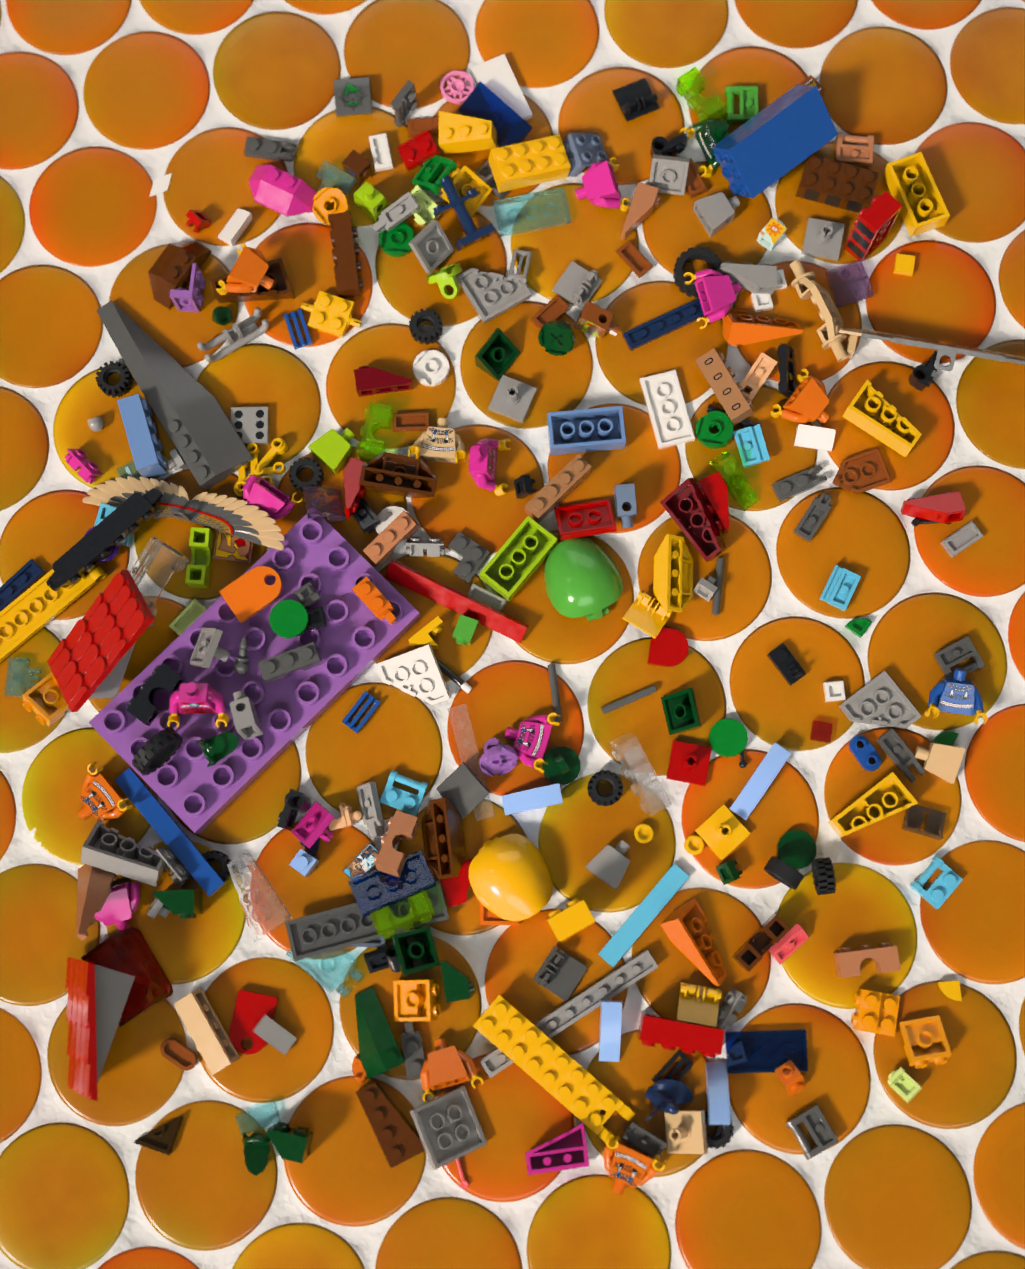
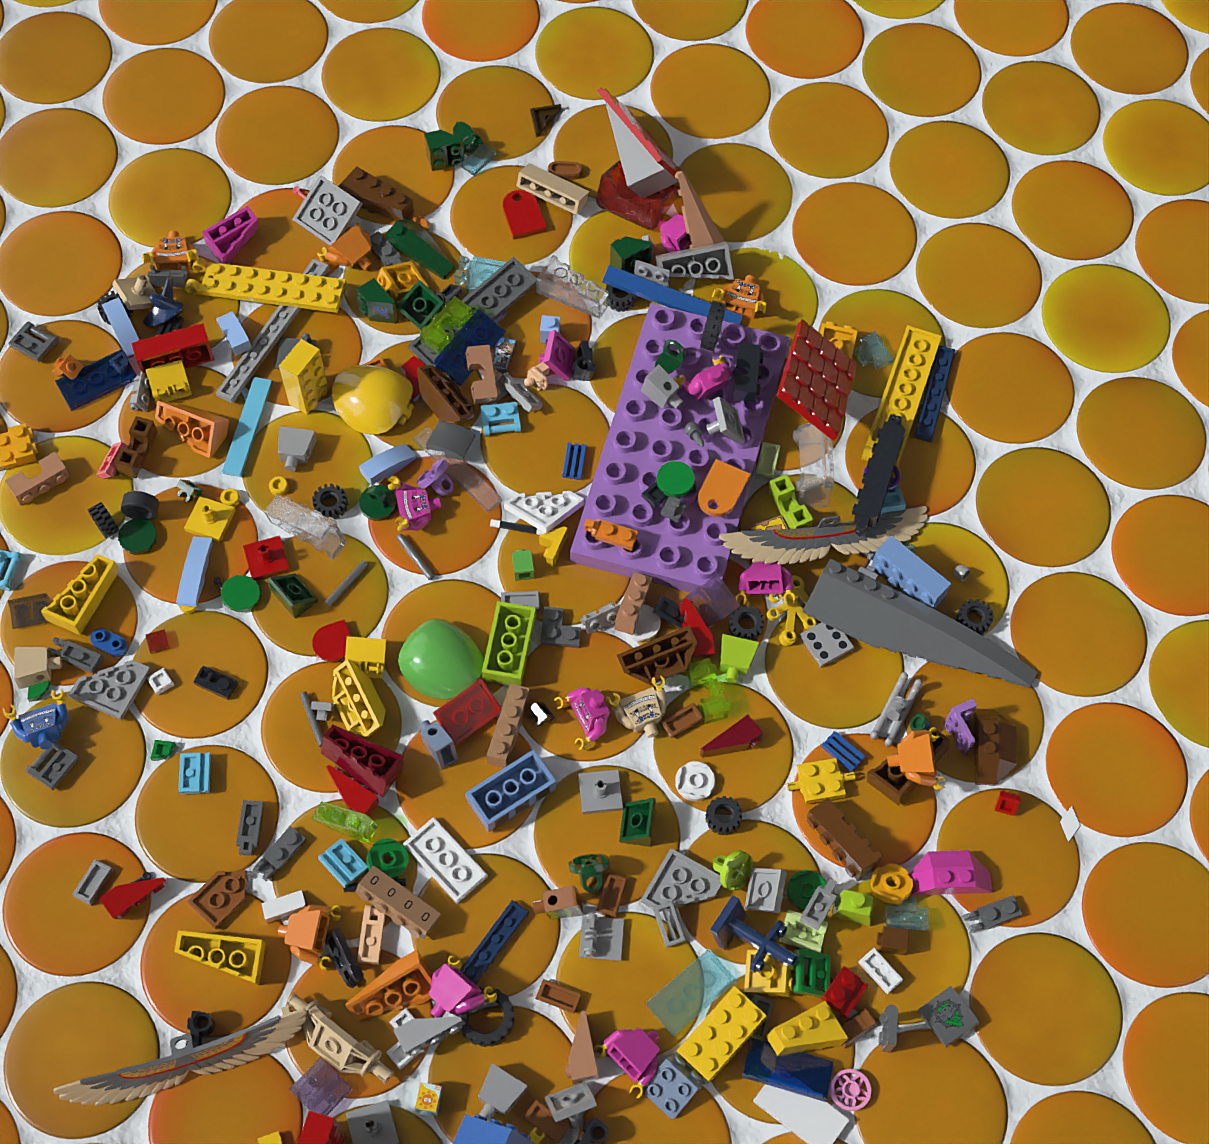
camera: 145 degrees right, 15 degrees down
dark pink hinge [65,449,103,484] -> none
white slope [218,208,253,247] -> none
light grey tile [252,1014,297,1055] -> none
dark grey arch [257,642,323,684] -> none
red tile [385,559,529,643] -> none

